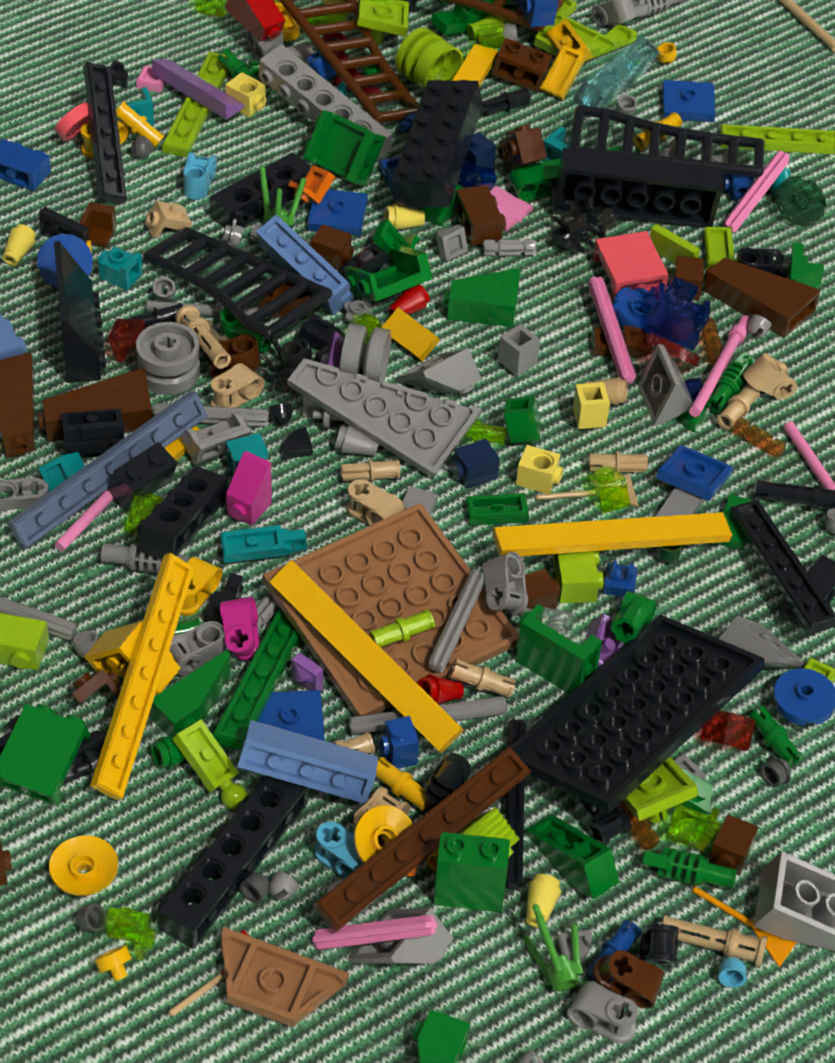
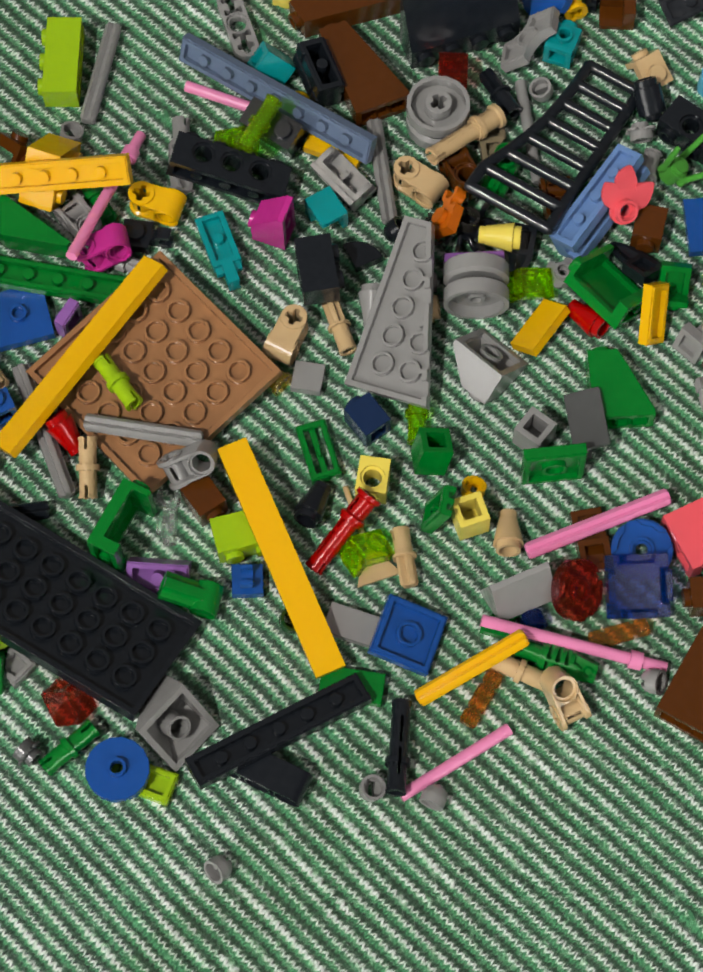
camera: 85 degrees right, 20 degrees up
none -> bright pink bar [66,131,146,261]
none -> clear neon green pin [236,94,283,153]
none -> black brick [294,233,345,306]
none -> black cone [294,481,331,528]
none -> red pin [305,486,381,575]
none -> yellow axle [414,629,530,706]
none -> green tile [421,484,457,534]
none -> orange plate [431,186,466,239]
none -> yellow hinge [460,475,487,497]
none -> light yellow cone [478,222,522,252]
none -> light grey tile [500,6,560,73]
none -> green tile [520,443,588,485]
none -> dark grey panel [563,387,611,460]
none -> coral plate [601,165,654,225]
none -> black brick [632,76,667,121]
none -> yellow tile [638,281,670,346]

